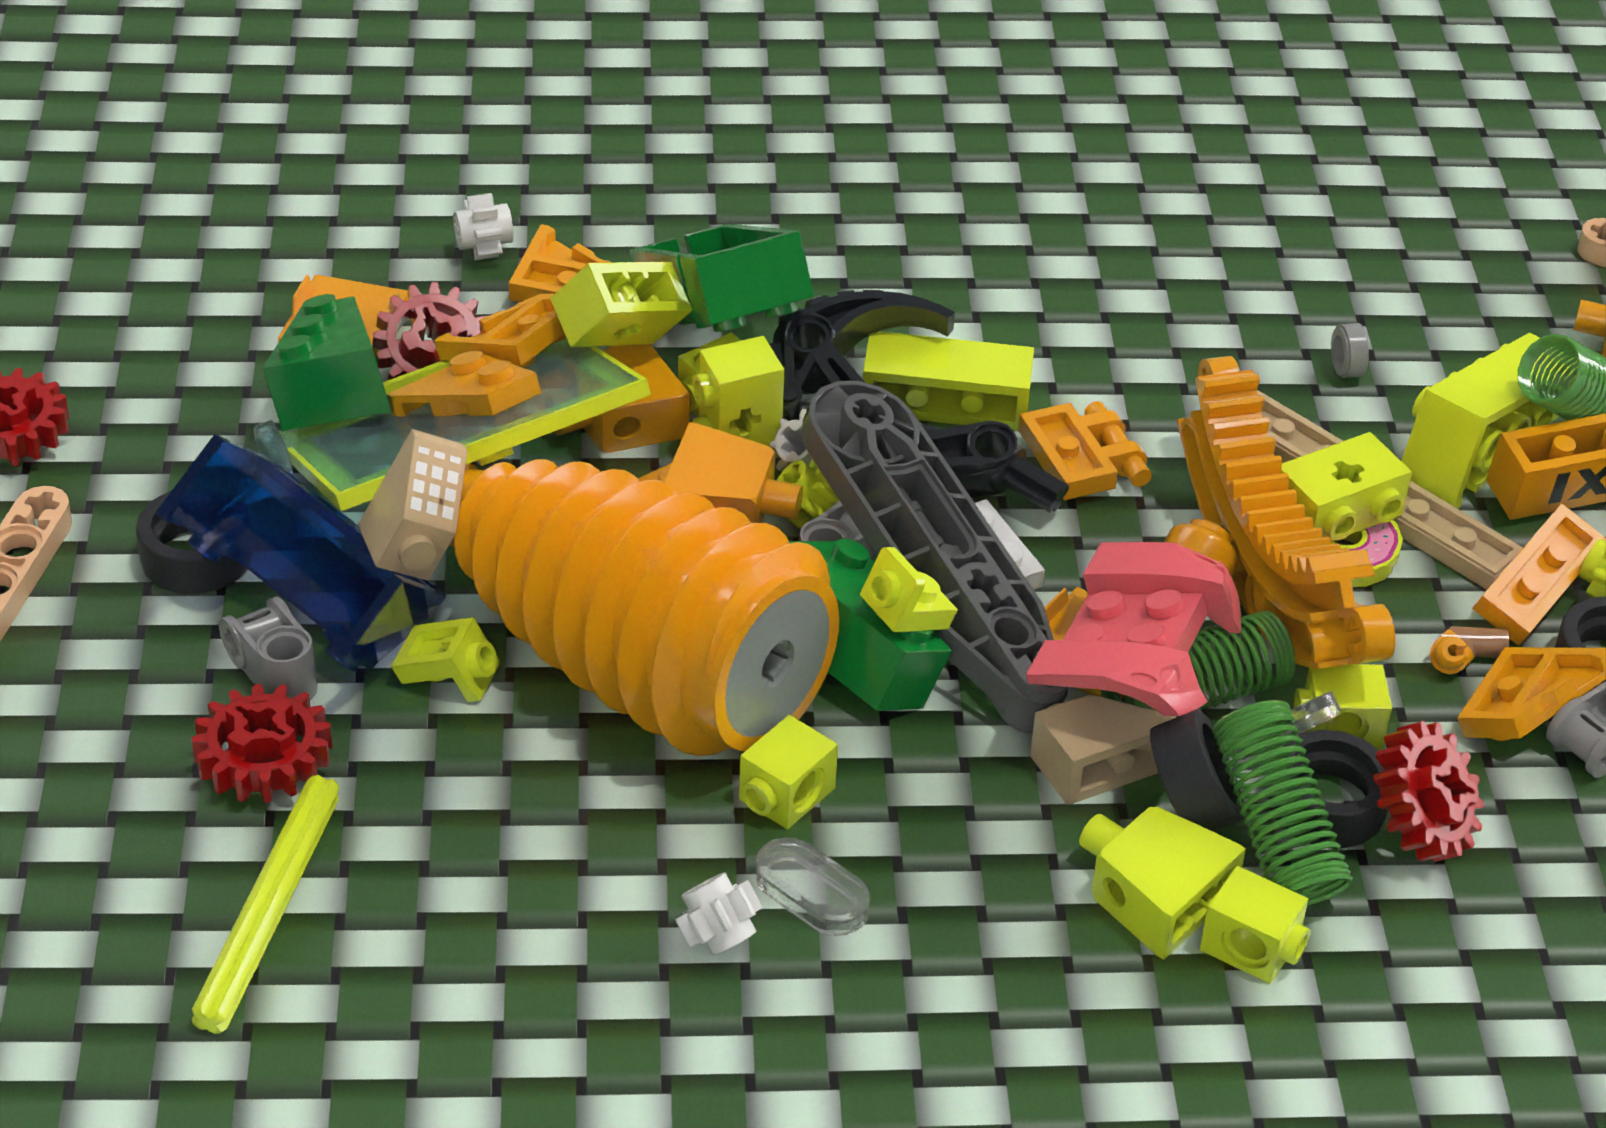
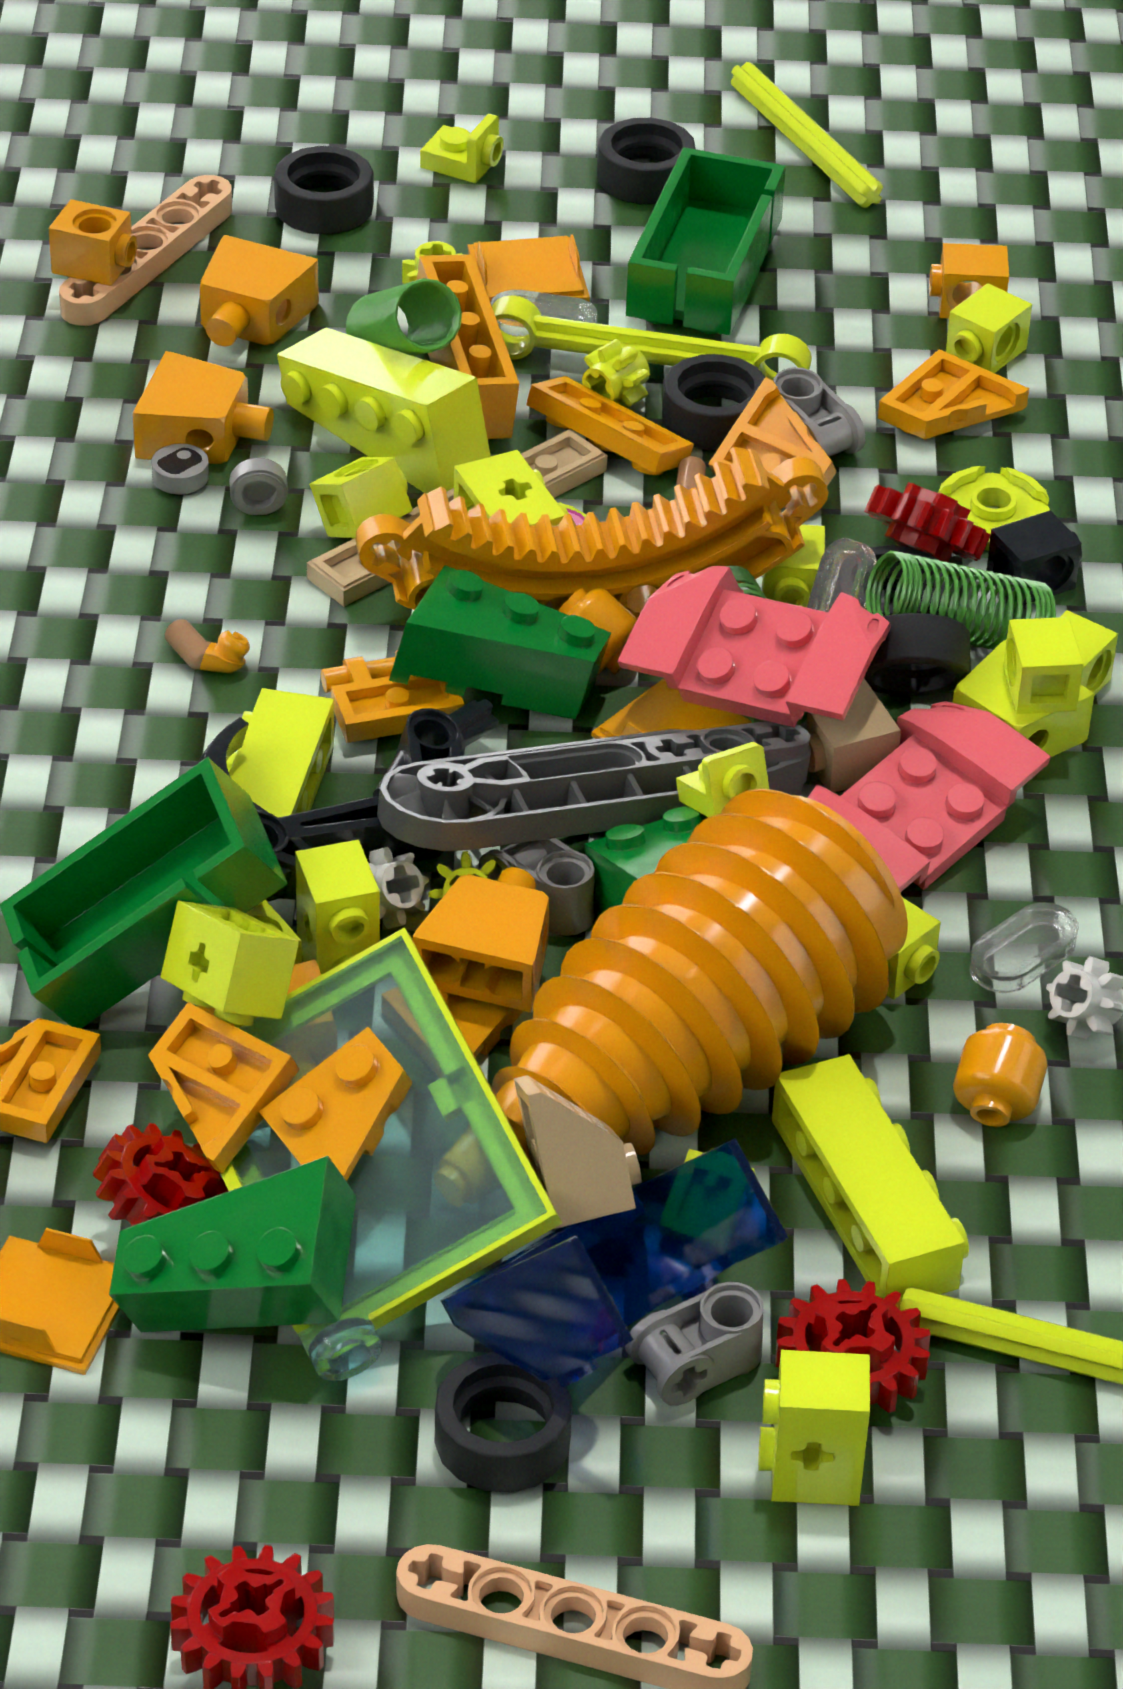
camera: 85 degrees left, 0 degrees up
none -> light orange torso [133,351,274,464]
none -> light grey tile [151,444,209,495]
none -> arm [165,619,250,674]
none -> neon yellow brick [309,457,413,538]
none -> green wedge [389,565,611,719]
none -> neon yellow brick [758,1350,870,1506]
none -> neon yellow brick [772,1054,969,1303]
none -> coral piece [808,701,1051,892]
none -> neon yellow tile [938,466,1050,551]
none -> light orange head [953,1023,1048,1127]
none -> black brick [986,510,1082,605]
none -> neon yellow brick [1003,617,1083,714]

